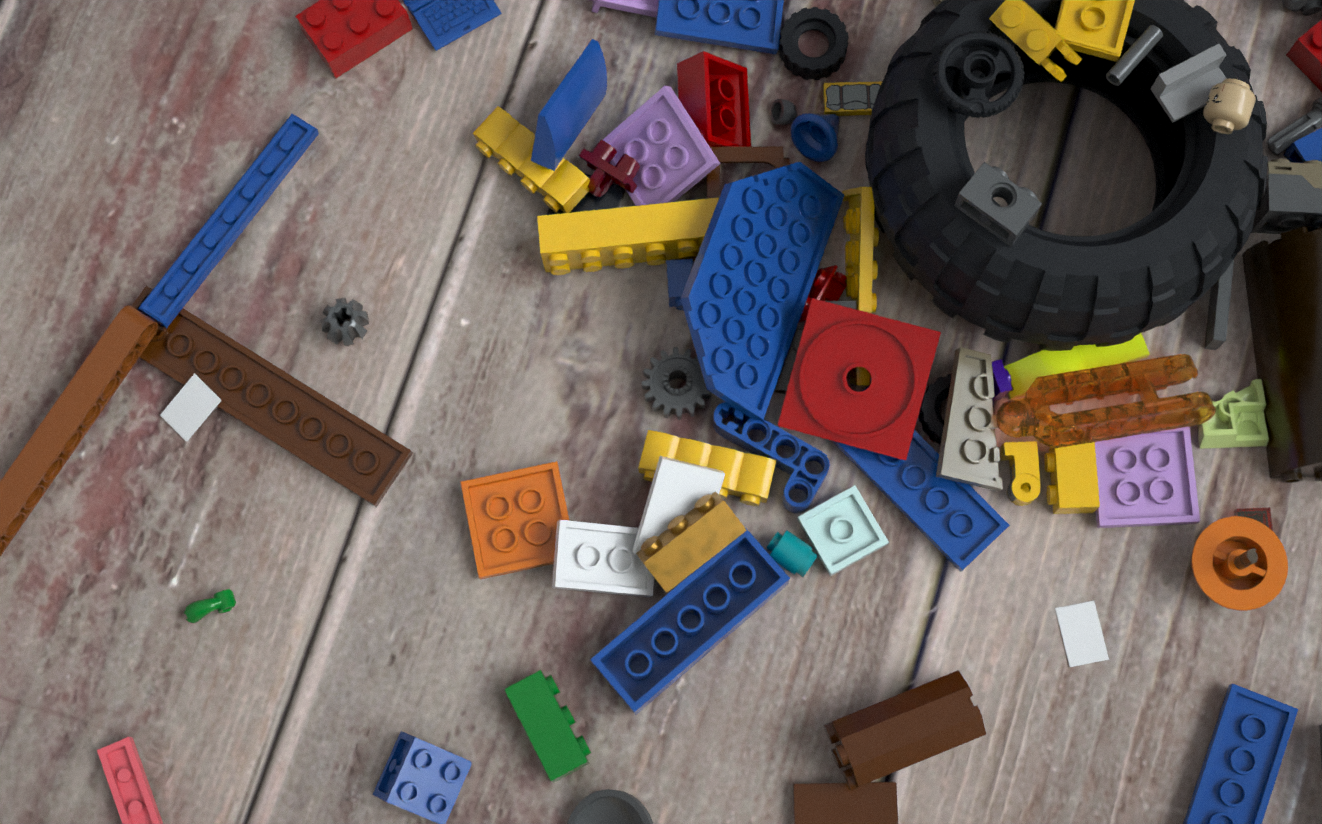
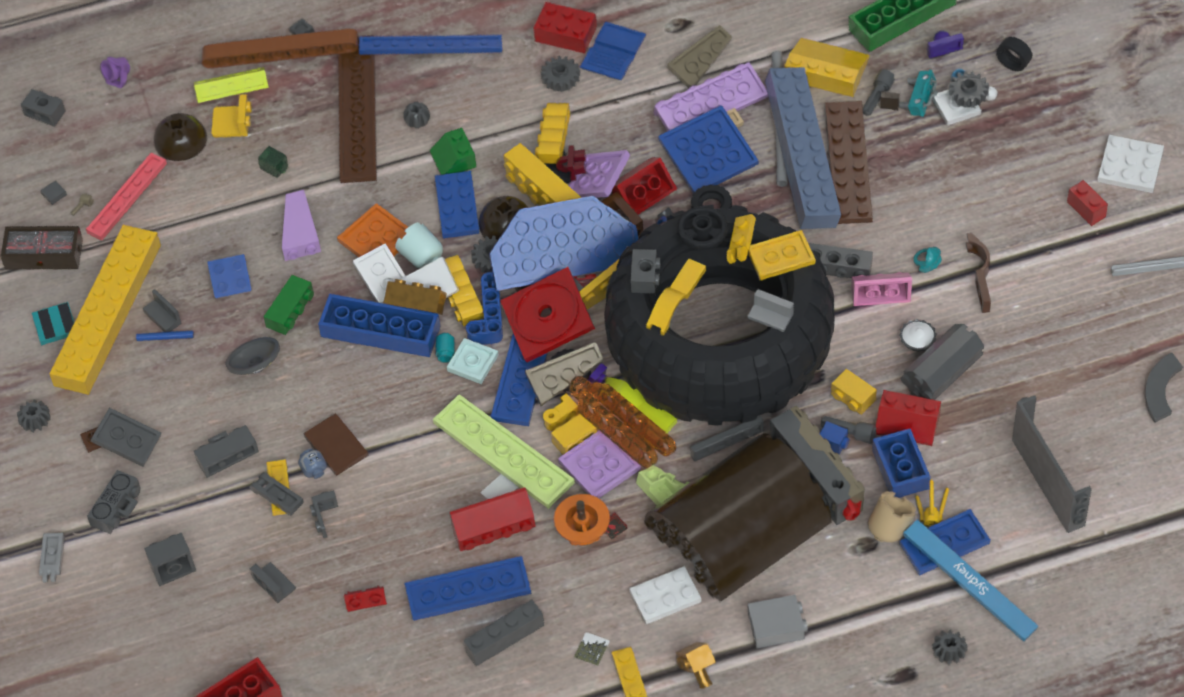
camera: 55 degrees right, 20 degrees down
white sticker [160,373,222,442] -> none
green arm [184,589,236,623] -> none
blue slope [531,39,607,171] -> none
reddish brown brick [824,670,986,790] -> none
dark grey piece [1106,25,1163,86] -> none
tan head [1203,78,1256,134] -> none
none -> dark brown piece [154,113,207,161]
none -> neon yellow fence [194,67,268,103]
none -> yellow bracket [211,94,252,137]
none -> clear green brick [258,146,288,178]
none -> lavender slope [282,190,321,261]
none -> dark grey tile [289,18,314,35]
none -> light aqua cylinder [395,222,443,269]
none -> green slope [430,127,477,175]
none -> yellowish green plate [433,394,575,509]
none -> blue plate [435,171,480,239]
none -> red slope [450,487,536,552]
none -> dark brown piece [479,196,529,240]
none -> dark grey gear [541,56,580,92]
none -> yellow piece [646,259,706,335]
none -> yellow brick [831,369,877,415]

